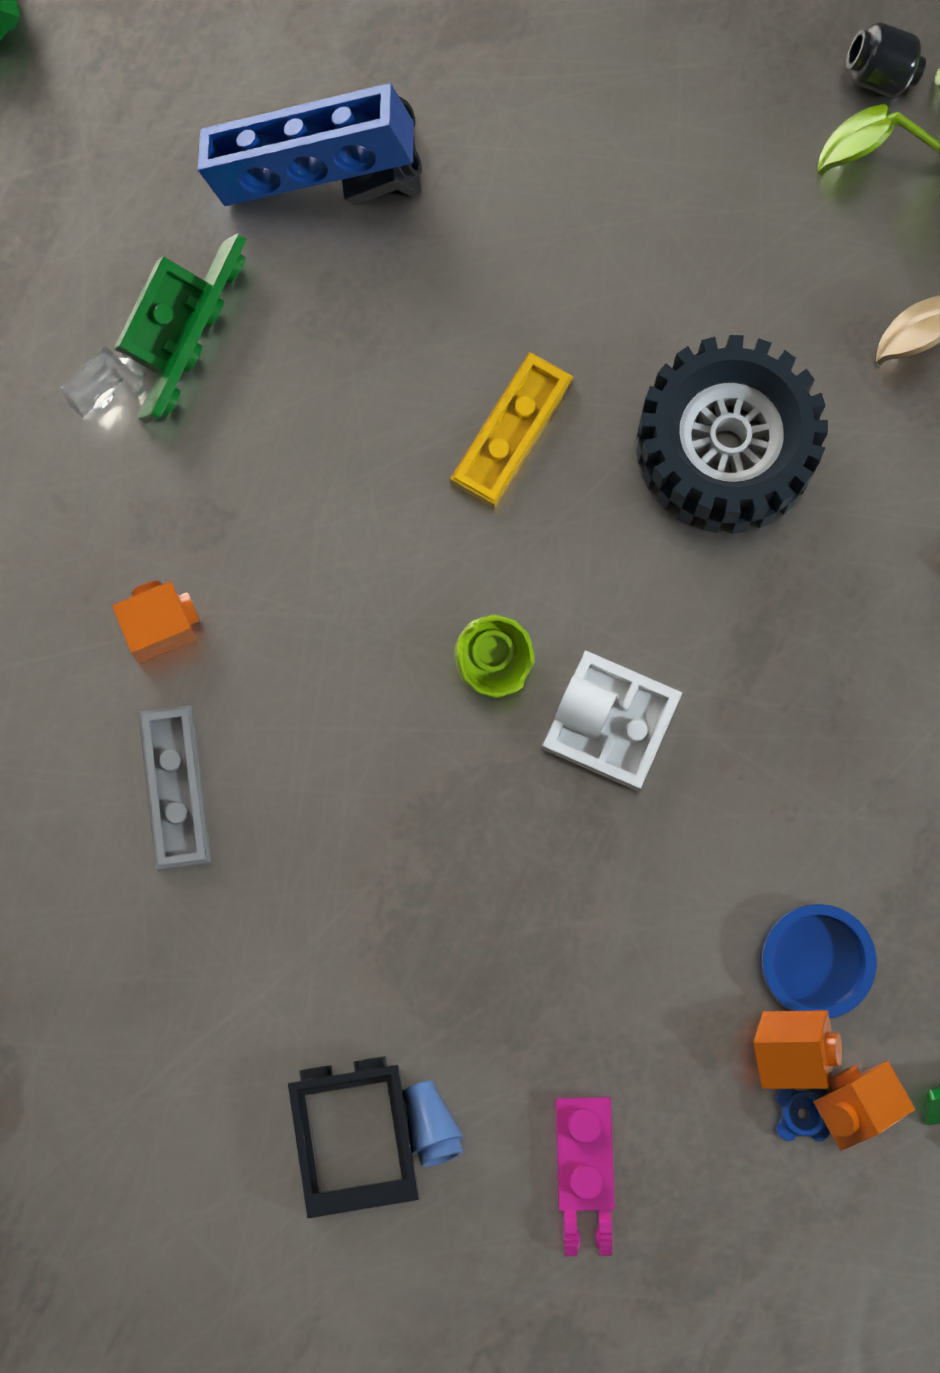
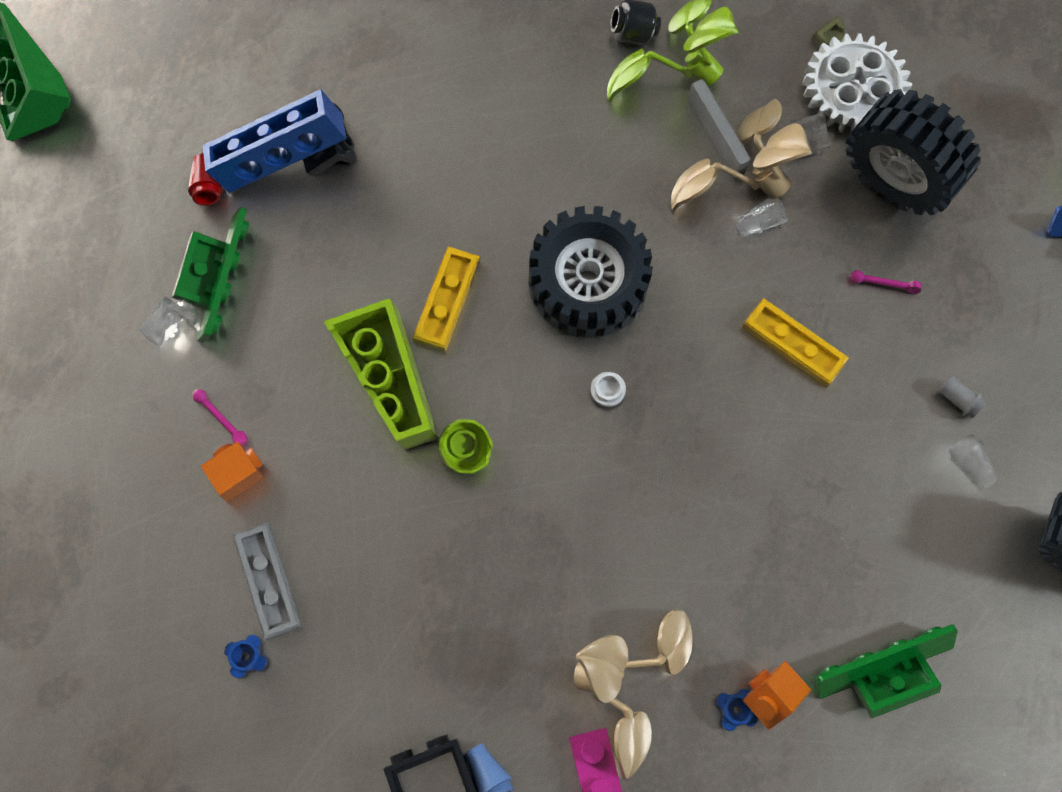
camera: 15 degrees left, 5 degrees down
white plate [542,650,683,792] -> none
orange brick [753,1010,842,1089] -> none
blue piece [761,904,877,1019] -> none
none -> red cone [188,153,223,206]
none -> dark pink hinge [192,389,248,446]
none -> blue plate [224,635,267,678]
none -> lime wedge [323,298,439,450]
none -> tan plant [574,610,693,780]
none -> white plate [591,372,626,407]

